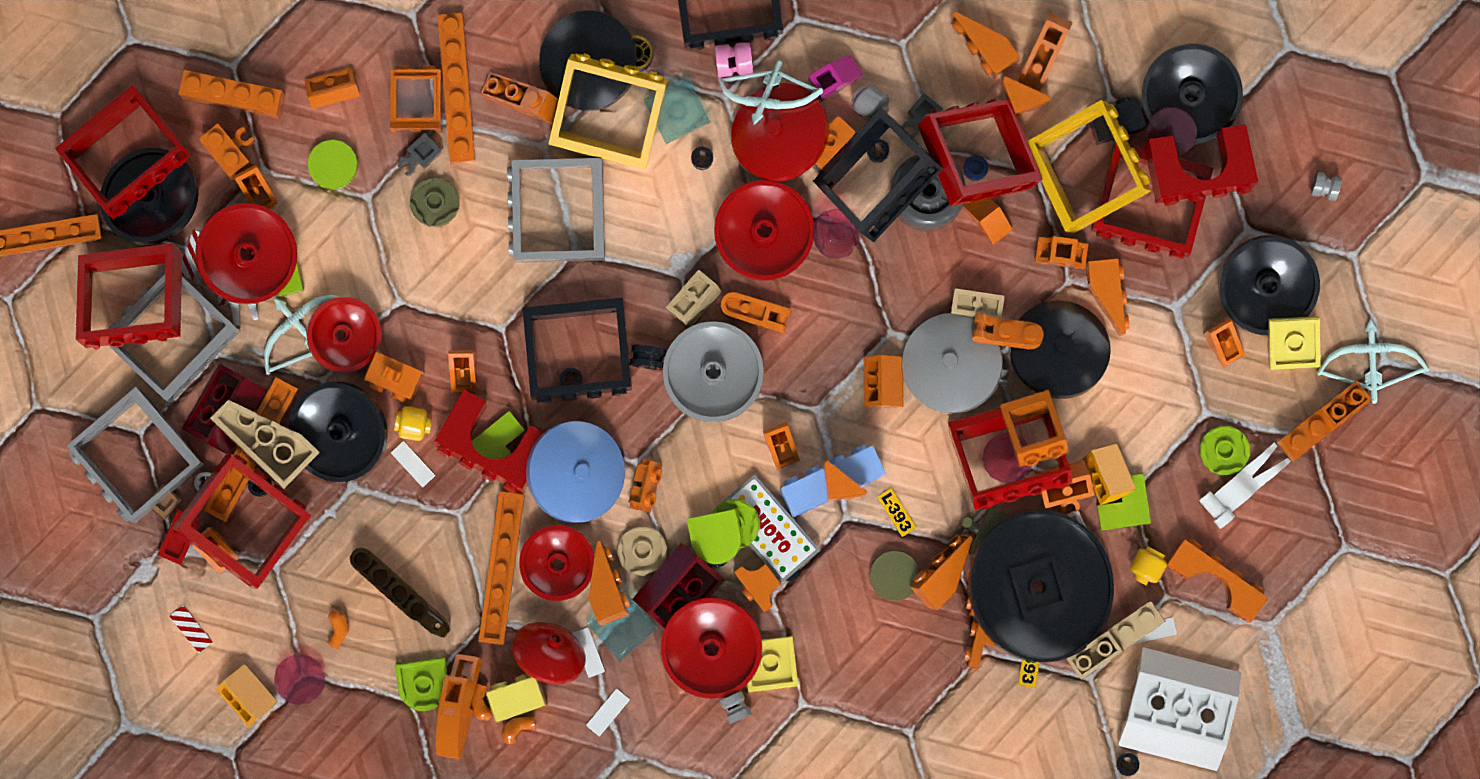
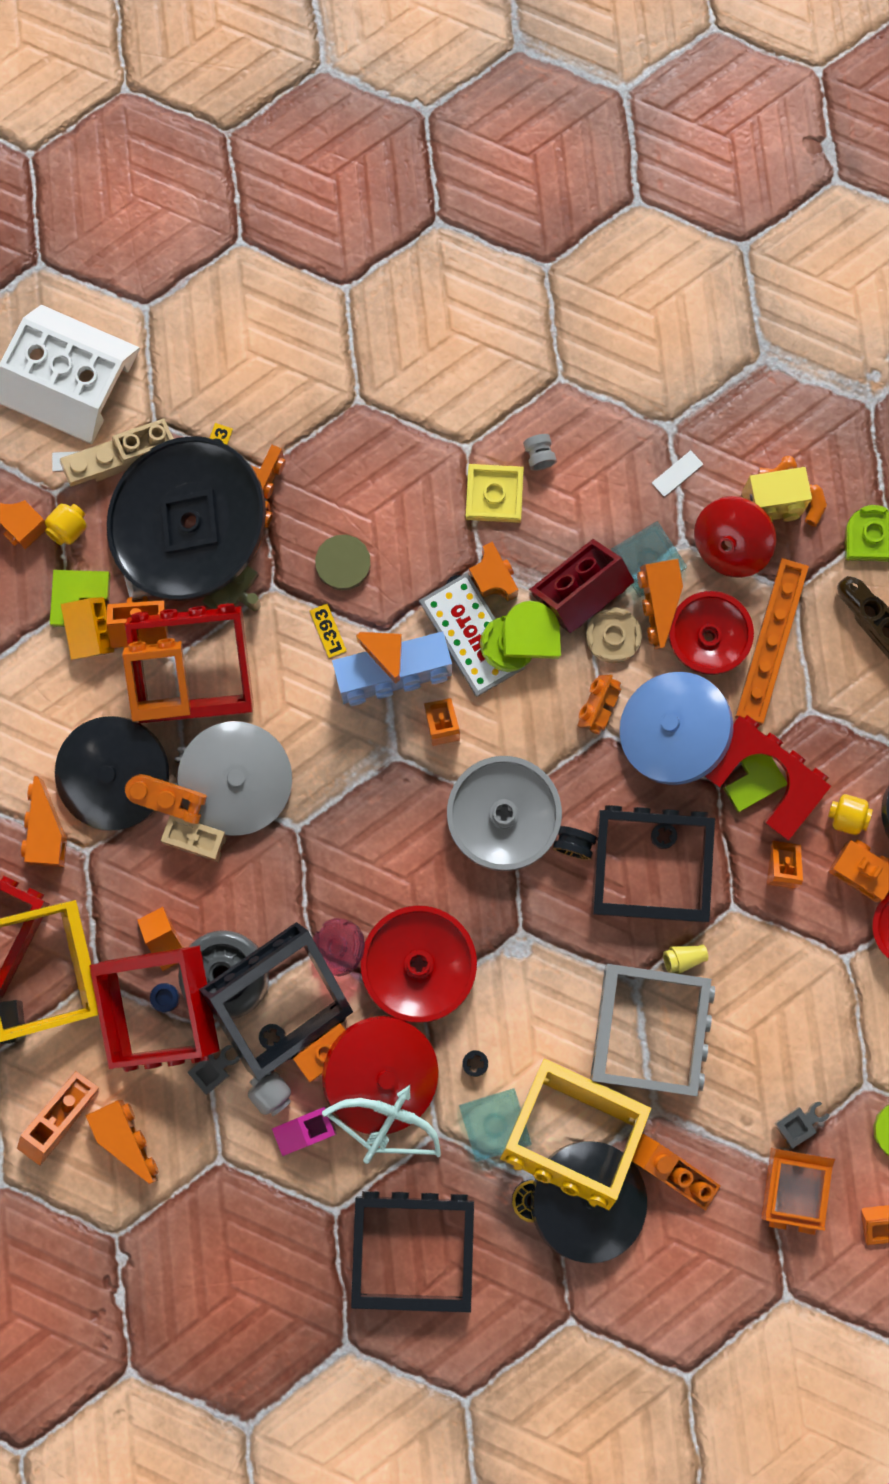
camera: 170 degrees left, 5 degrees down
white sticker [391,441,435,488] -> none
olive tile [410,177,460,227] -> none
orange slope [436,654,483,760] -> none
orange plate [438,13,475,164] -> none
white sticker [572,627,605,678] -> none
red dish [661,597,762,699] -> none
tan hinge [666,270,722,328] -> none
bright pink wheel [715,42,753,78] -> none
orange plate [721,292,792,334] -> none
orange brick [864,355,903,408] -> none
orange slope [909,534,973,610] -> none
clear pink tile [982,433,1032,483] -> none
orange slope [1001,76,1050,116] -> none
orange brick [1035,236,1088,270] -> none
black bush [1116,753,1140,776] -> none
none -> light yellow cone [663,944,708,974]

